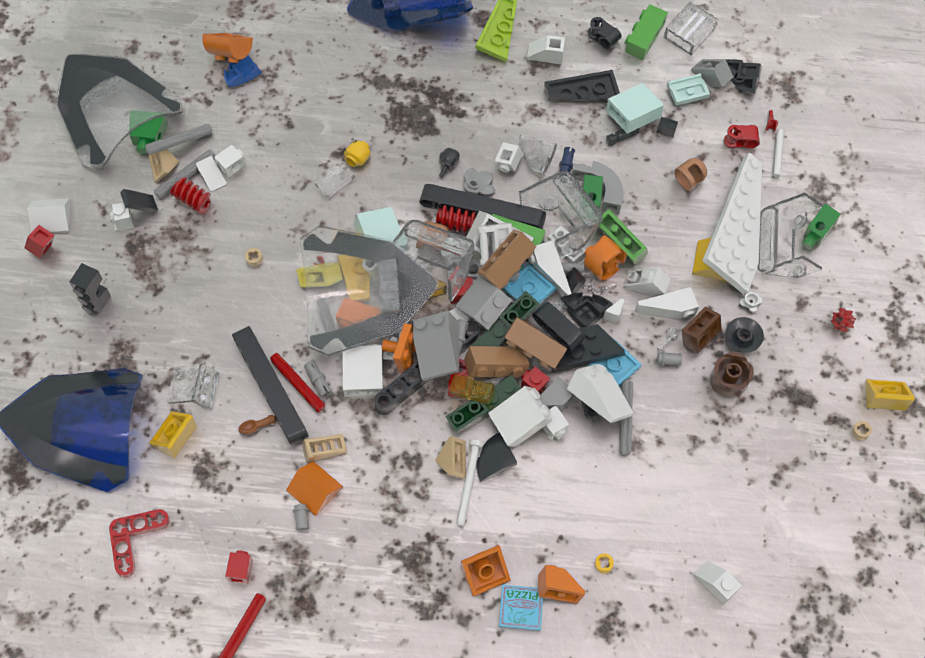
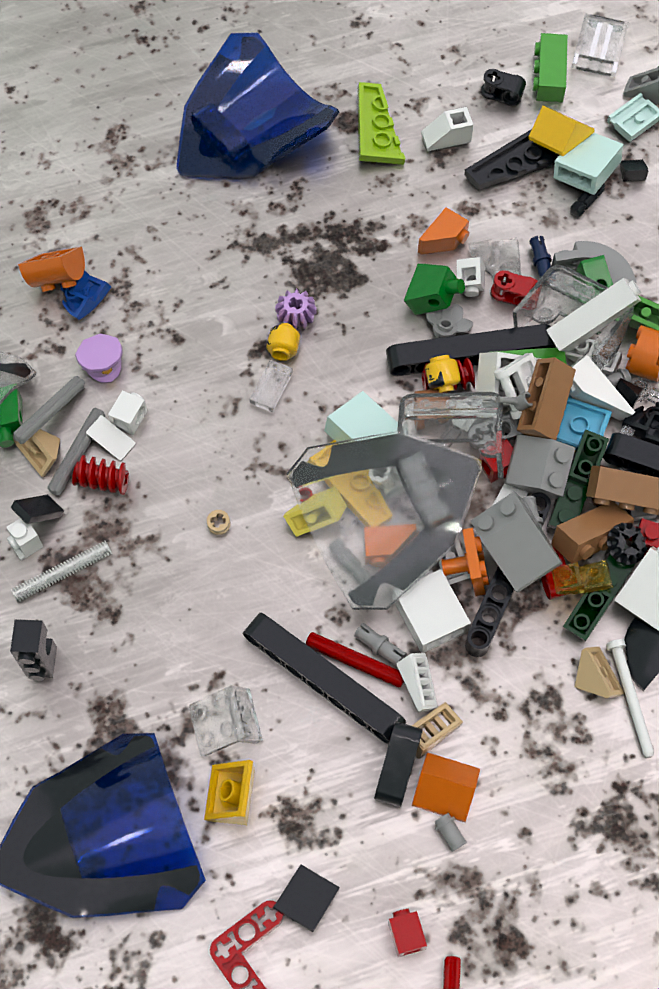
camera: 20 degrees left, 0 degrees up
dark orange piece [238,415,276,435] -> none
black piece [439,147,460,178] -> none
none -> white axle [11,541,112,602]
none -> lavender hat [75,334,123,383]
none -> black window [273,864,340,932]
none -> lavender gear [275,288,316,329]
none -> black beam [374,721,423,807]
none -> white slope [396,653,438,712]
none -> green torso [404,263,465,315]
none -> orange slope [418,207,470,255]
none -> yellow head [425,355,461,393]
none -> red piece [490,270,539,309]
none -> light grey hand [496,392,533,411]
none -> yellow slope [529,106,595,156]
none -> white slope [546,278,641,352]
none -> black gear [607,522,648,565]

